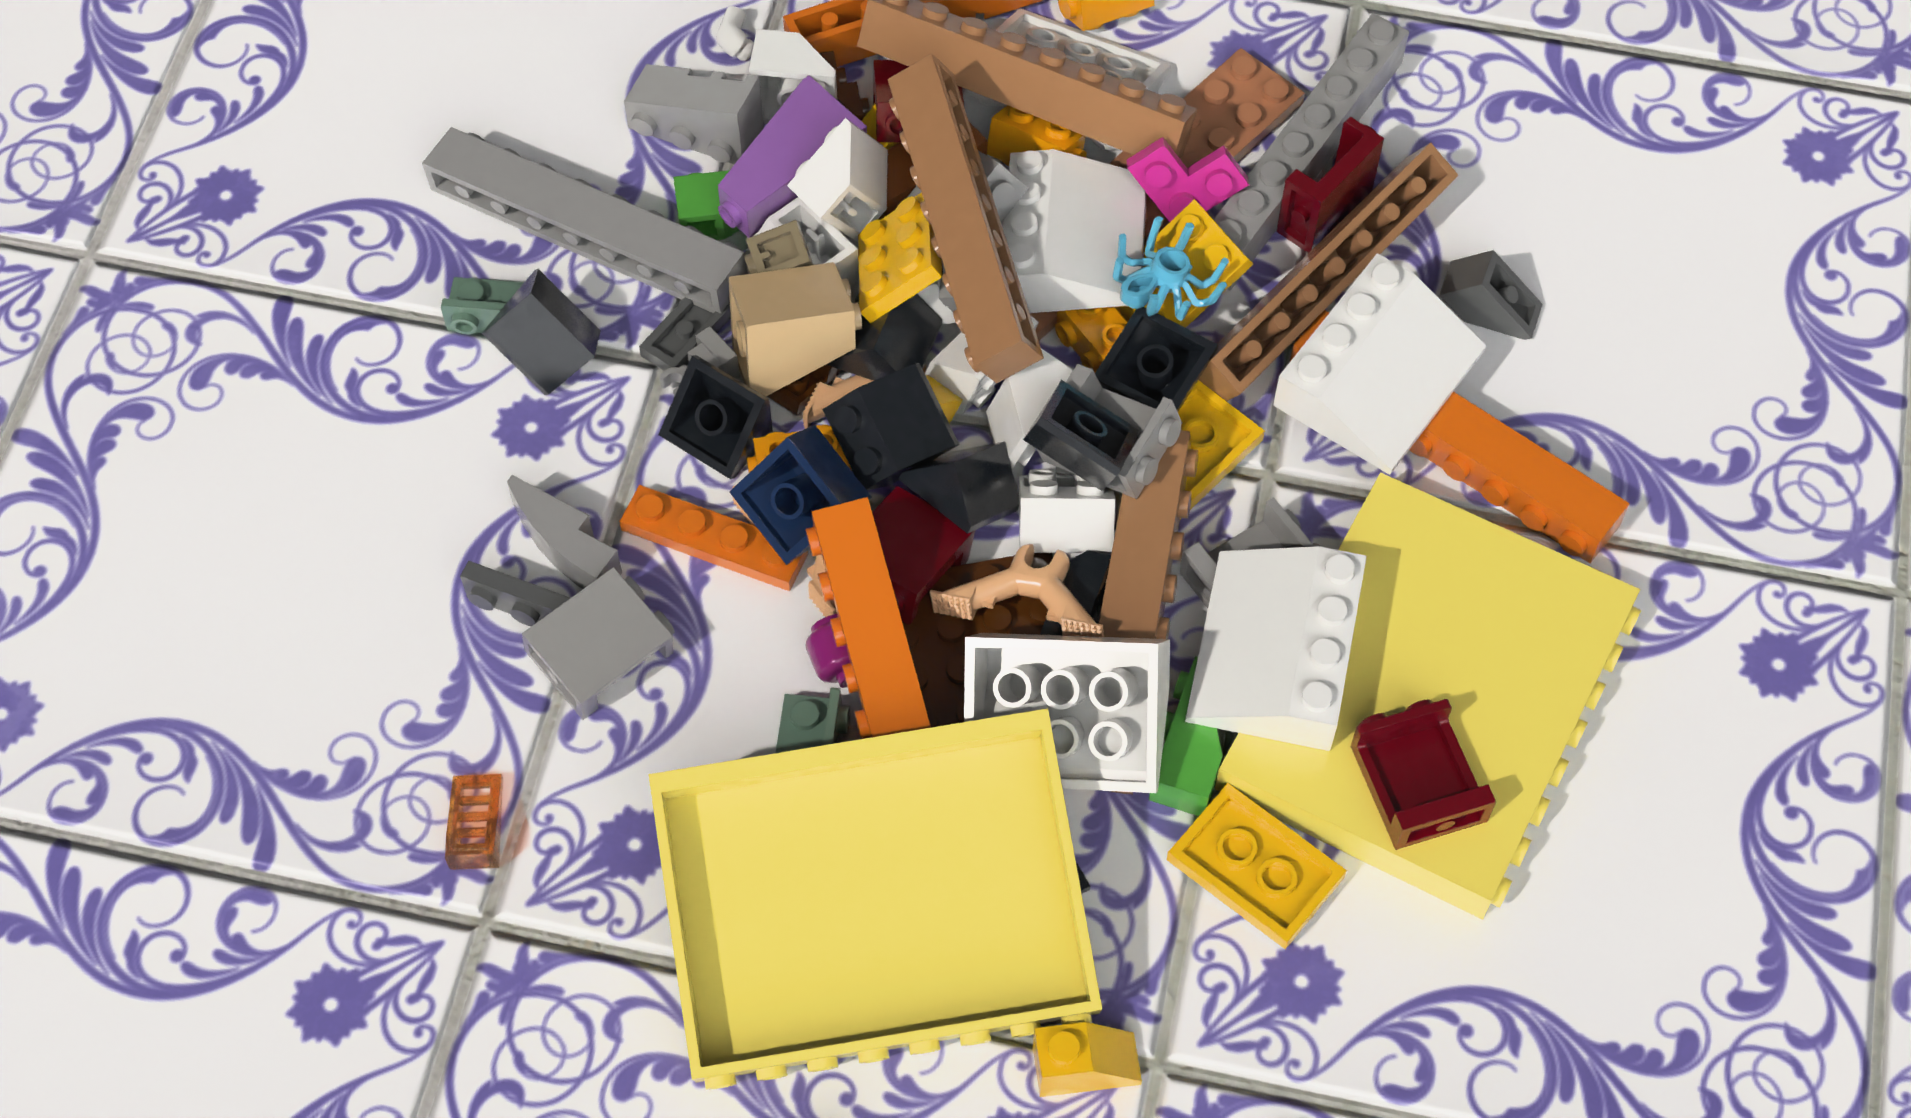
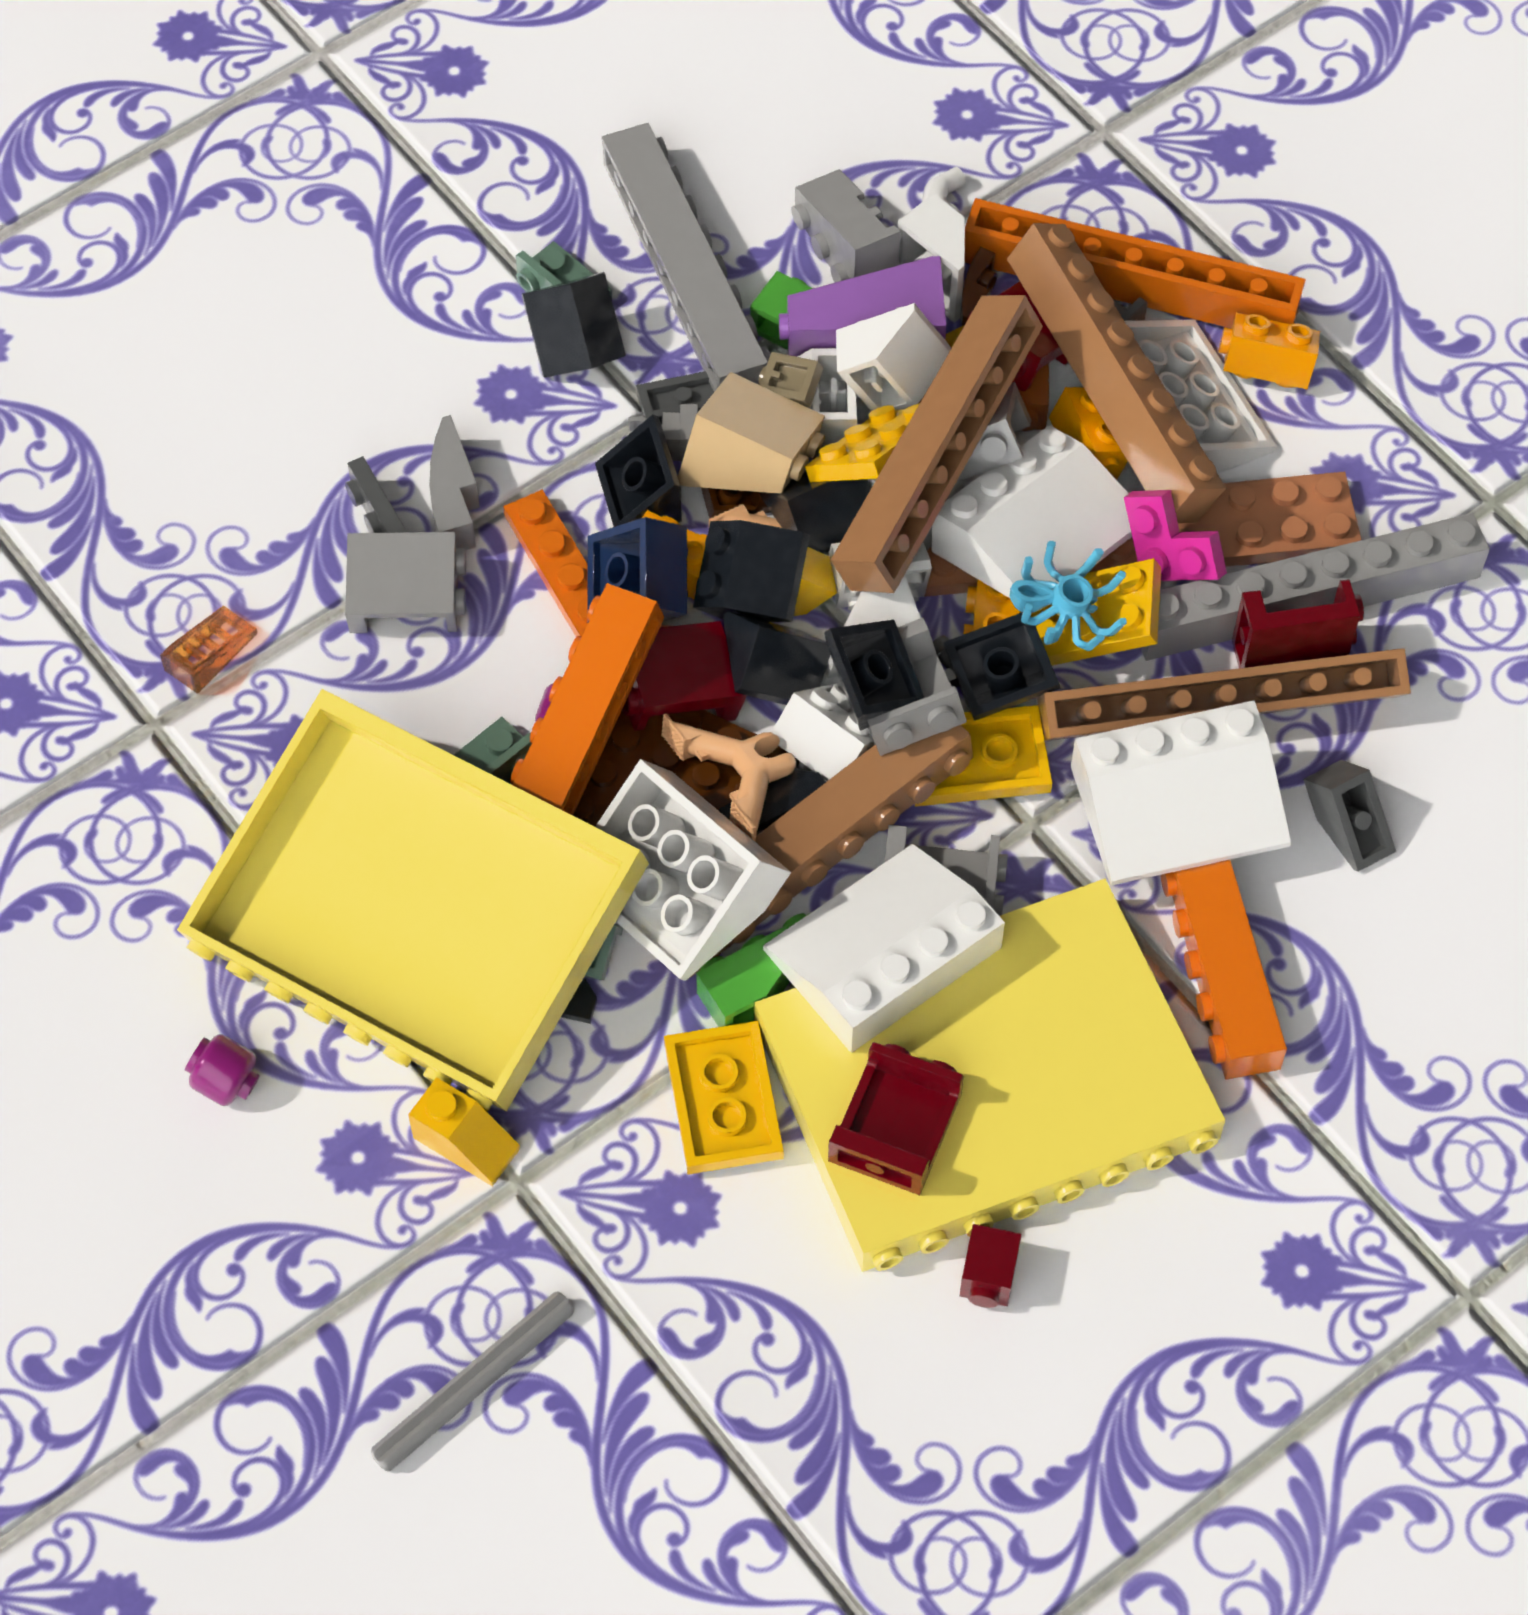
camera: 40 degrees right, 0 degrees up
none -> dark red brick [959,1224,1022,1308]

